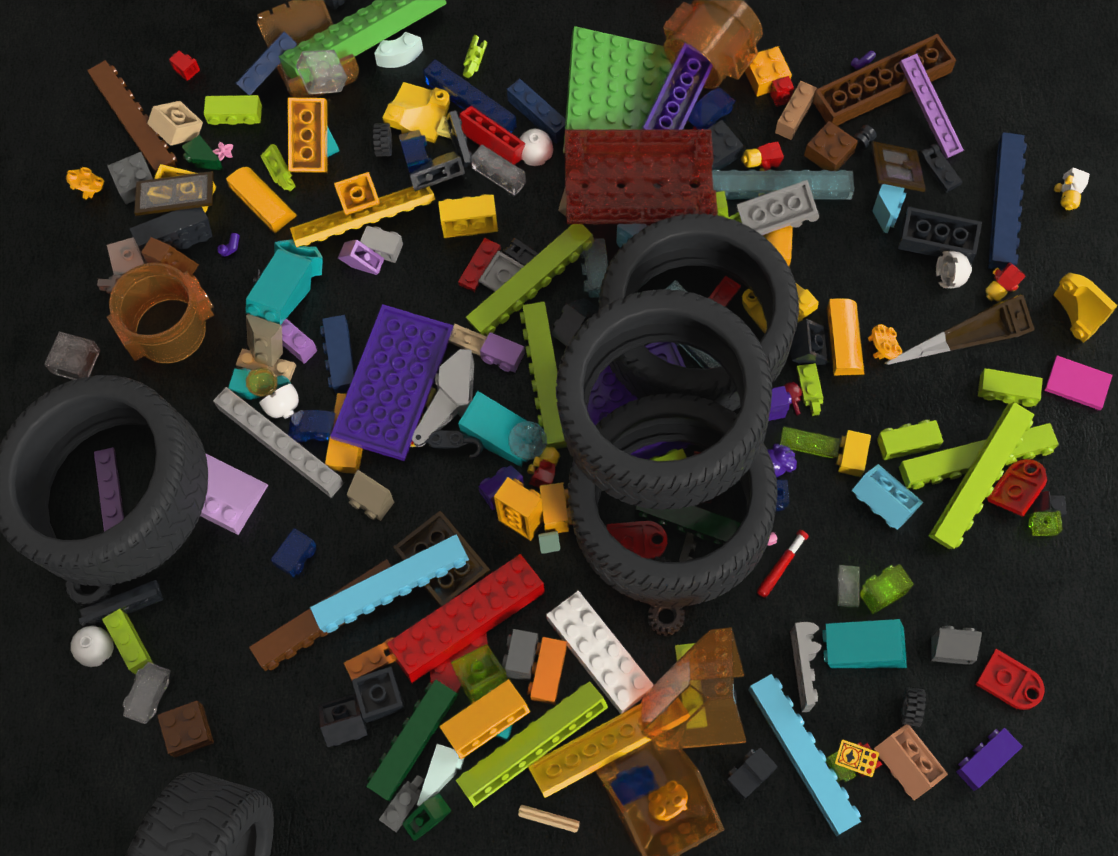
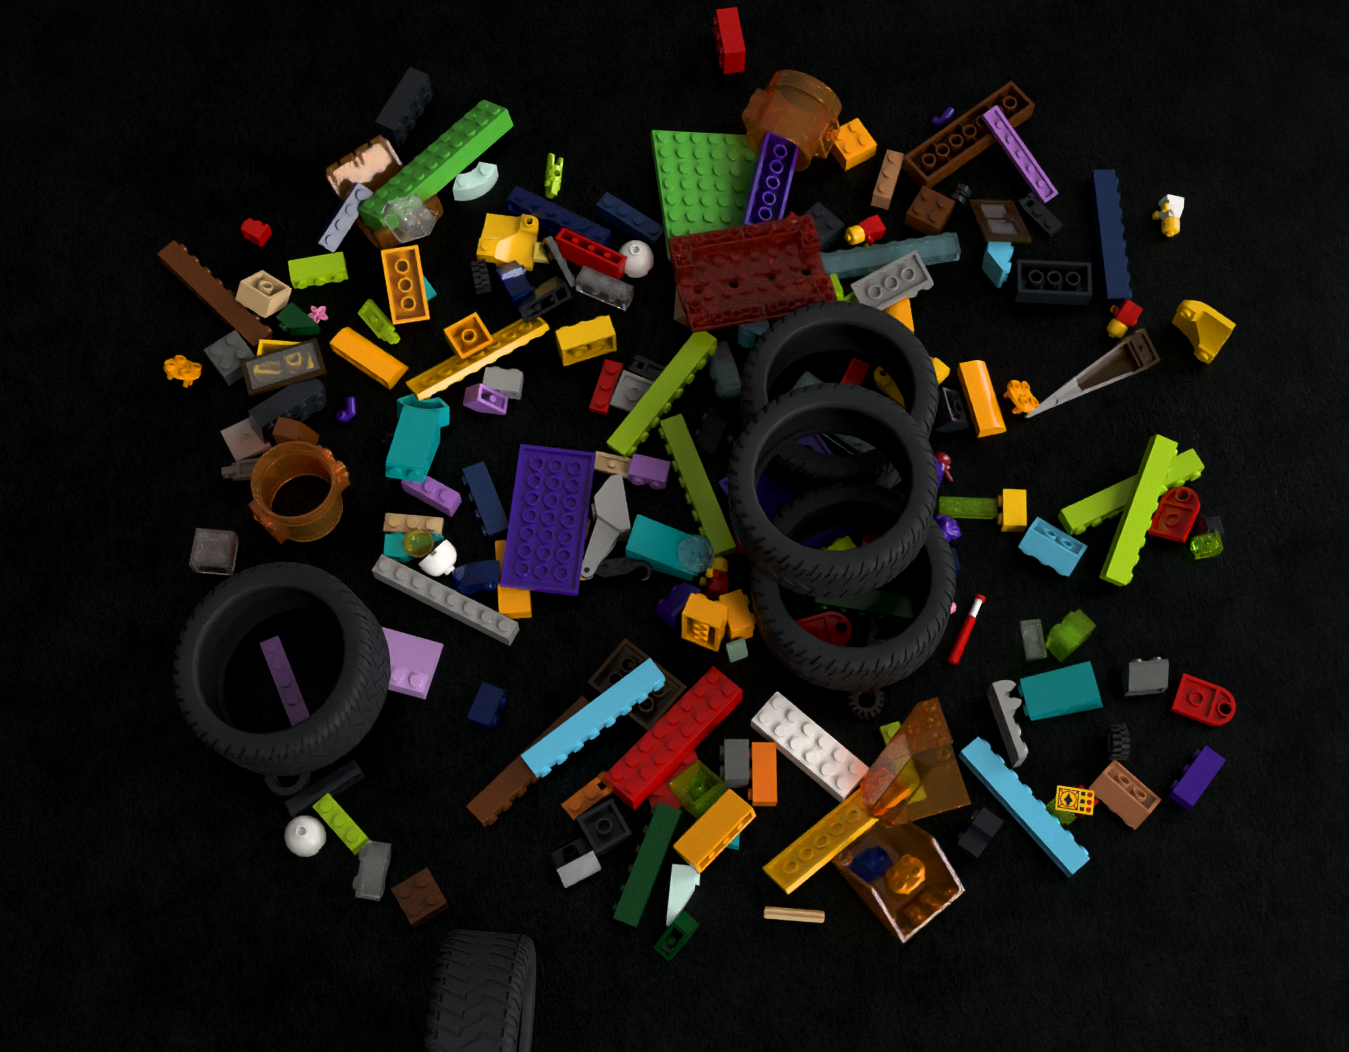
camera: 15 degrees left, 0 degrees up
dark tan slope [246,314,283,367] -> none
dark tan slope [347,470,394,521] -> none
dark grey hinge [379,775,425,832] -> none
lime brick [456,681,608,807] -> none
clear blue brick [687,88,735,131] -> none
red brick [770,76,794,107] -> none
lime hinge [796,363,823,416] -> none
lime brick [877,420,943,460] -> none
white cylinder [936,251,972,288] -> none
lime brick [978,368,1043,407] -> none
dark pink tile [1045,356,1112,410] -> none

